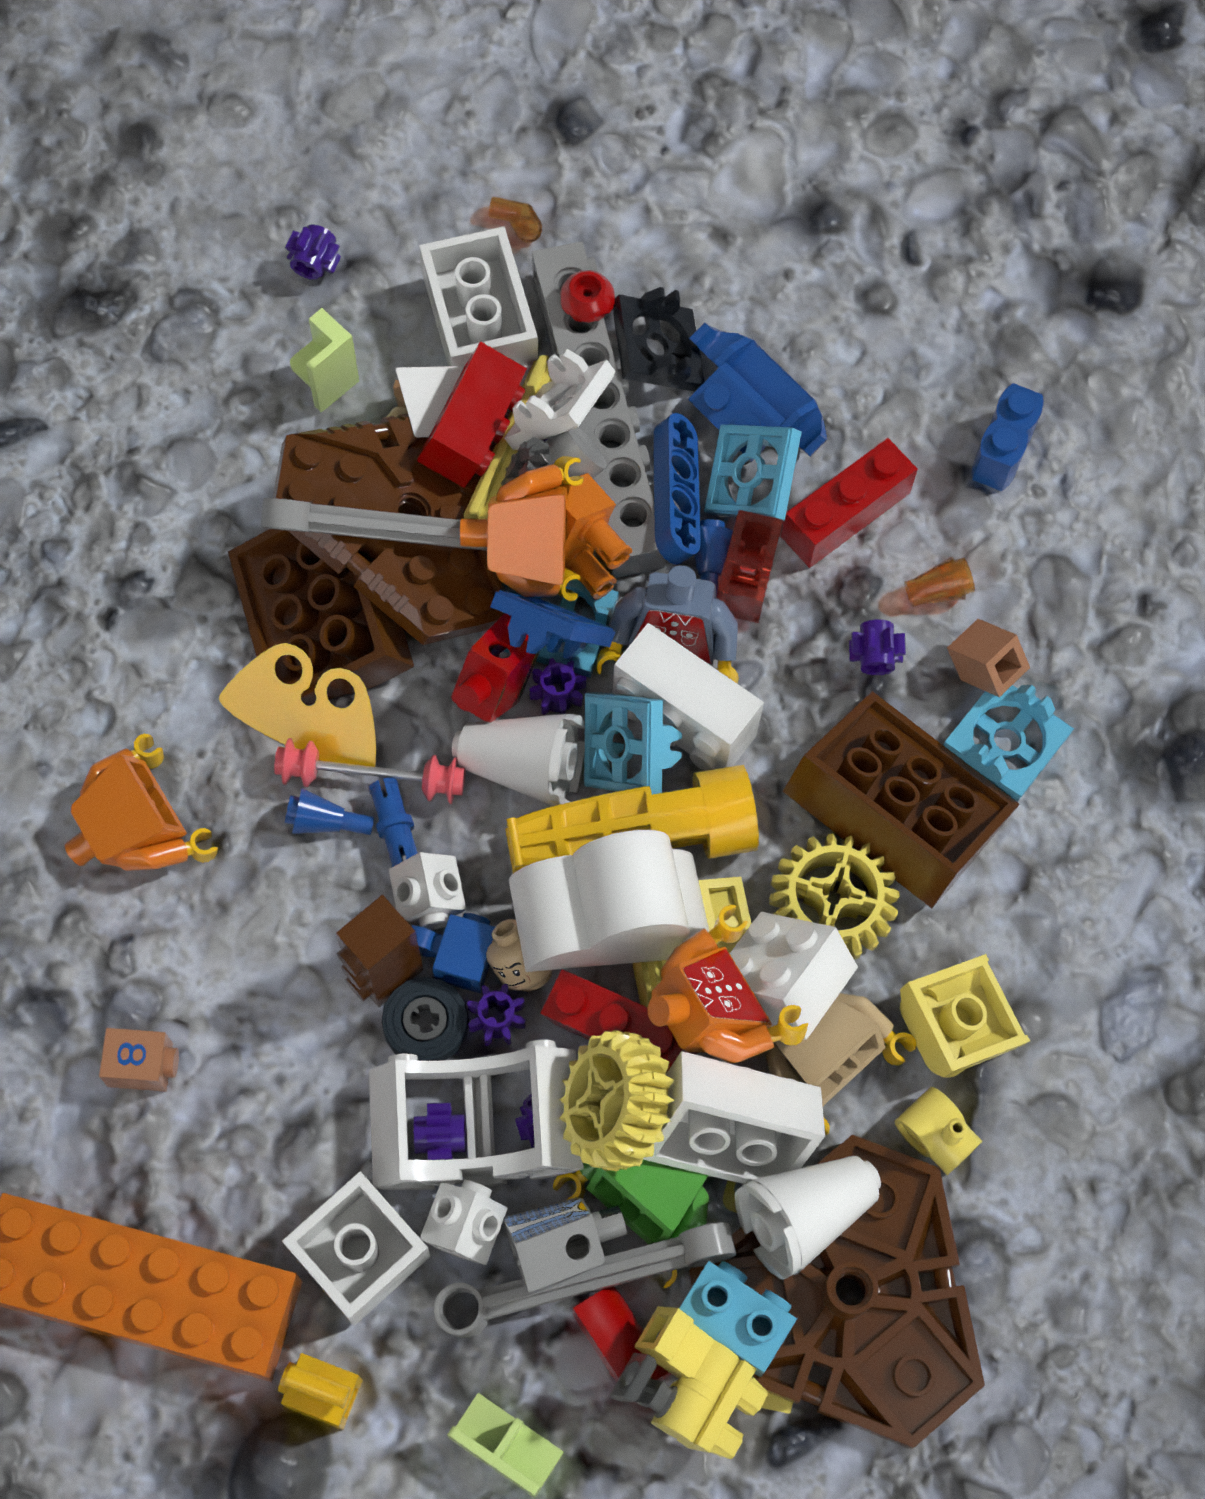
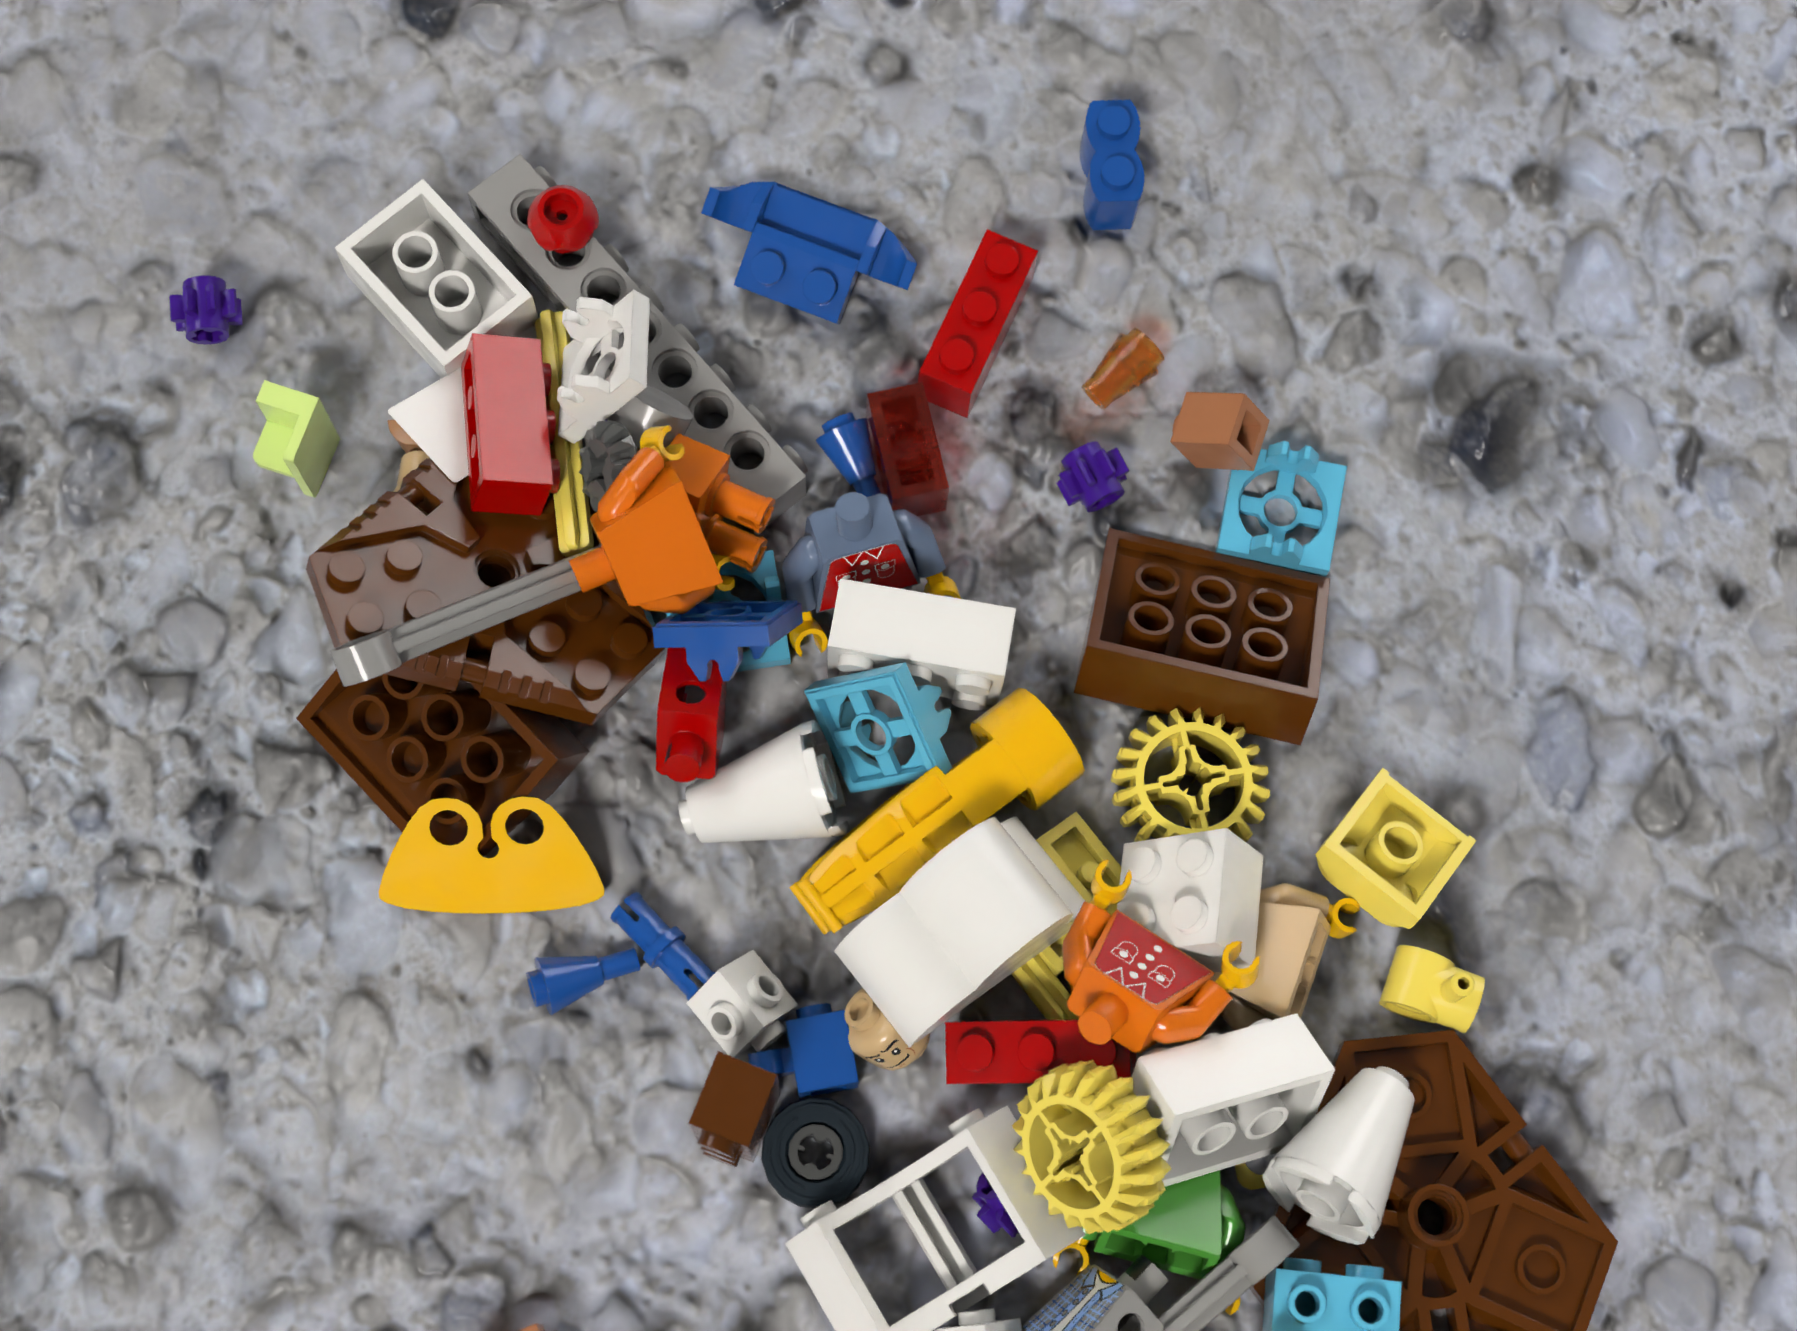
camera: 30 degrees left, 5 degrees up
orange torso [64,733,218,871] -> none
coral axle [274,738,466,804] -> none
dark purple gear [414,1103,466,1160] -> none
dark purple gear [467,984,526,1046] -> none
clear orange arm [488,196,542,243] -> none
dark purple gear [529,657,586,715] -> none
black piece [612,287,705,392] -> none
blue beam [653,413,701,565] -> none
medium azure piece [704,424,802,524] -> none

